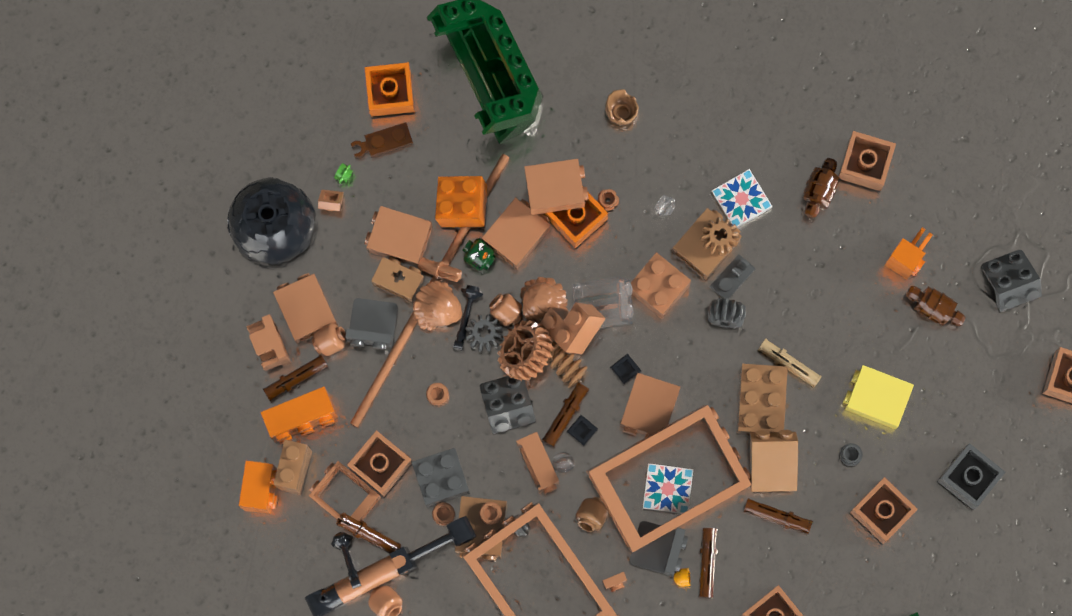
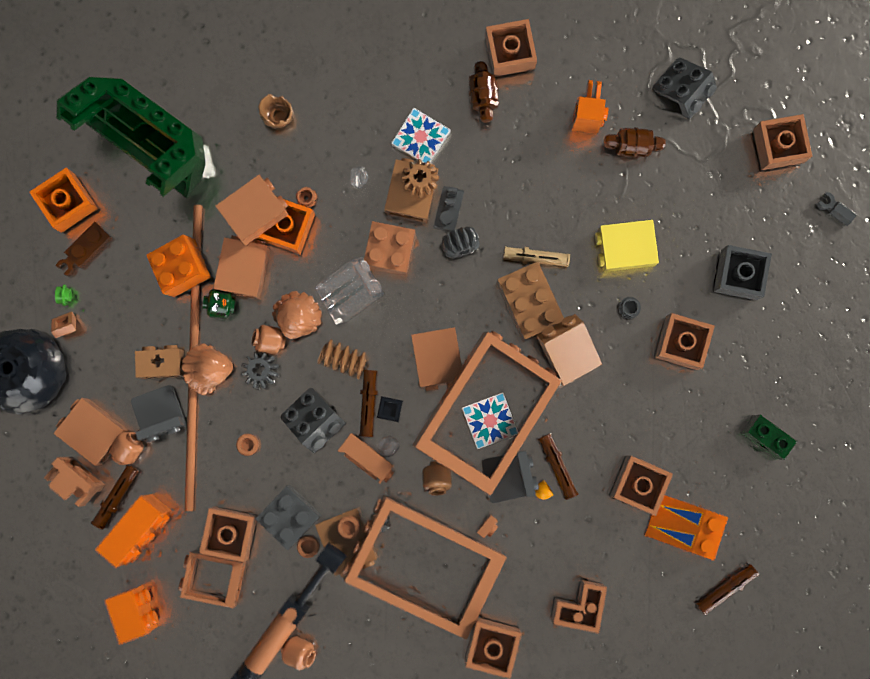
camera: 30 degrees left, 5 degrees up
medium nougat brick [274,440,312,495] -> none
black piece [331,532,362,589] -> none
reddish brown pin [336,512,401,554] -> none
nougat brick [364,206,433,267] -> none
nougat axle [418,257,462,282] -> none
black piece [453,285,483,350] -> none
nougat gear [497,320,554,381] -> none
nougat brick [540,302,606,354] -> none
black tile [610,353,641,385] -> none
reddish brown pin [743,498,813,534] -> none

